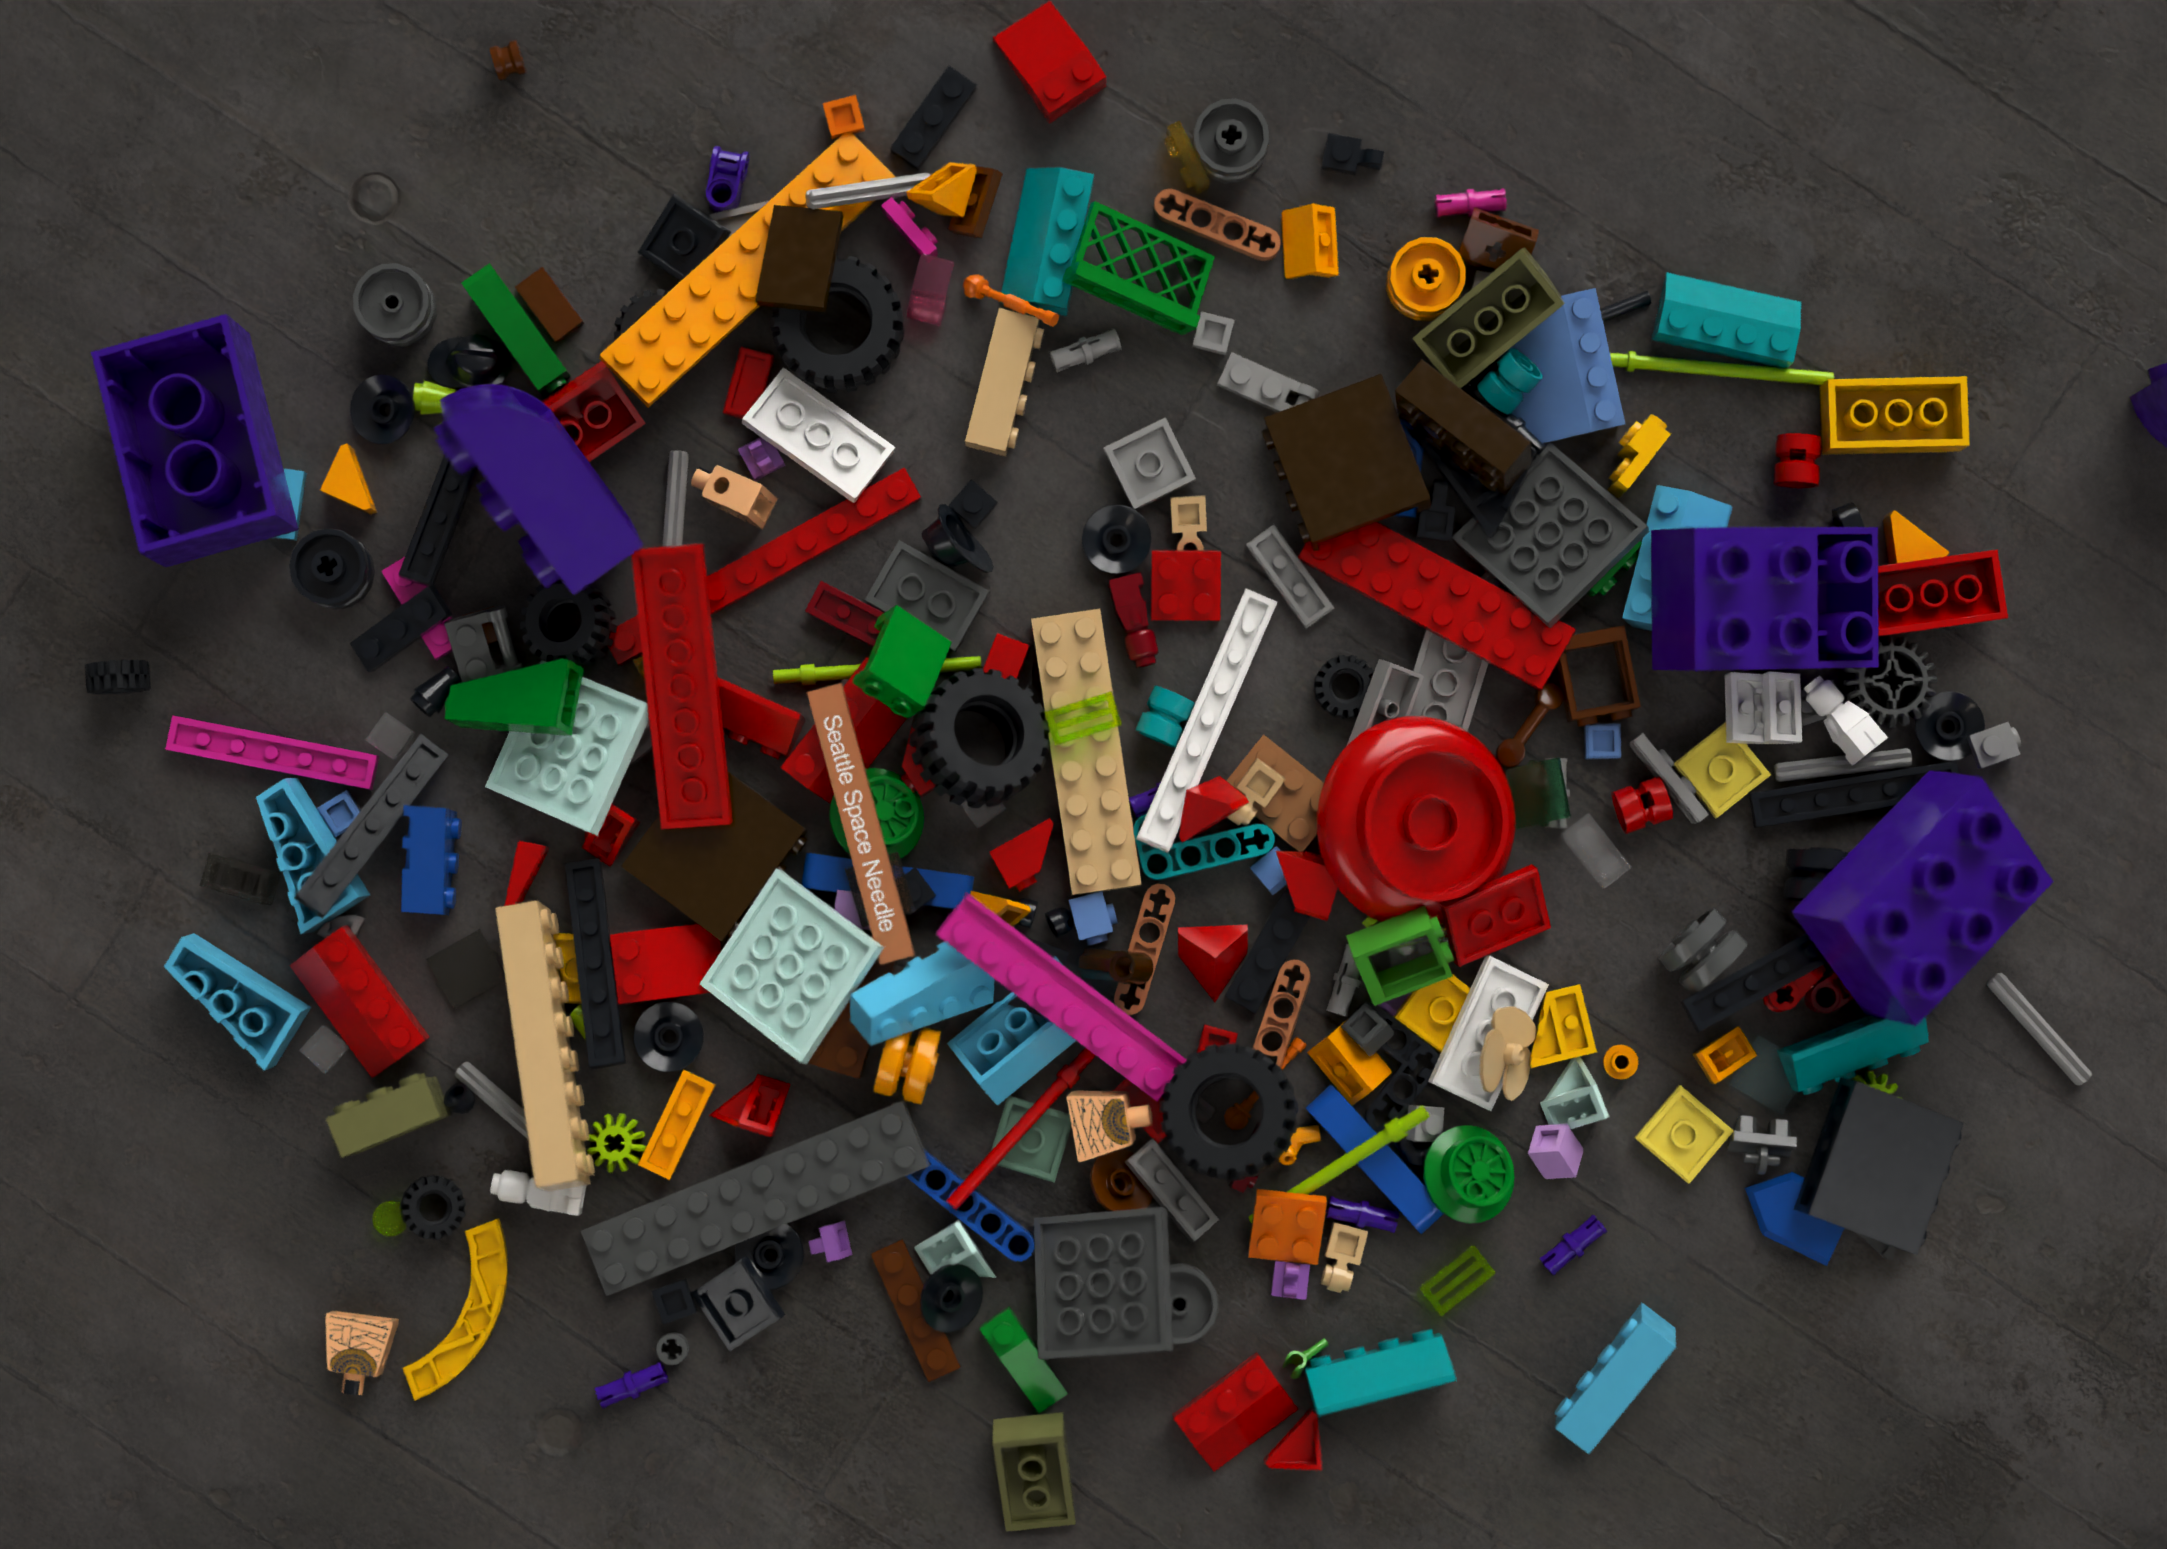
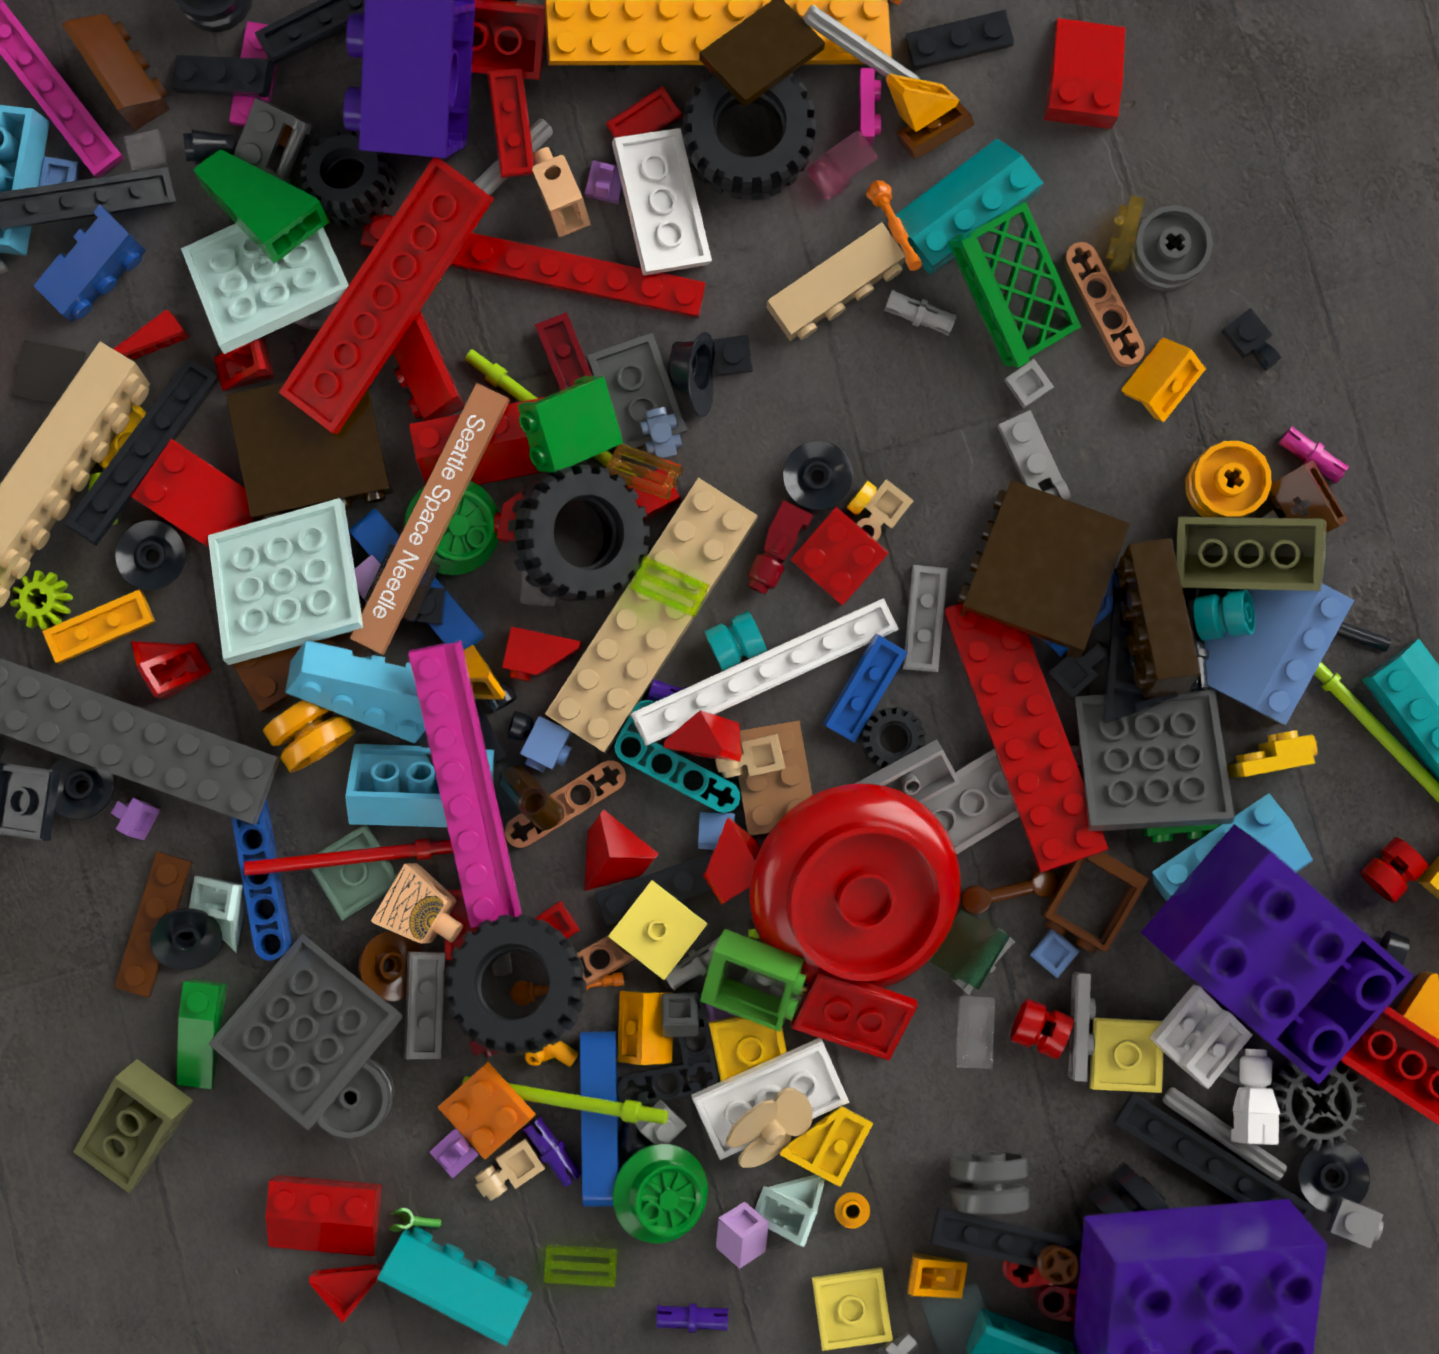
camera: 45 degrees right, 0 degrees up
light grey plate [1103,417,1196,510] -> none
none -> reddish brown slope [62,13,169,131]
none -> red tile [487,68,535,179]
none -> clear orange tile [606,444,683,500]
none -> light yellow plate [608,880,708,980]
none -> sand blue piece [640,407,683,461]
none -> blue plate [822,633,908,743]
none -> yellow tile [846,480,877,515]
none -> reddish brown wheel [1036,1245,1078,1285]

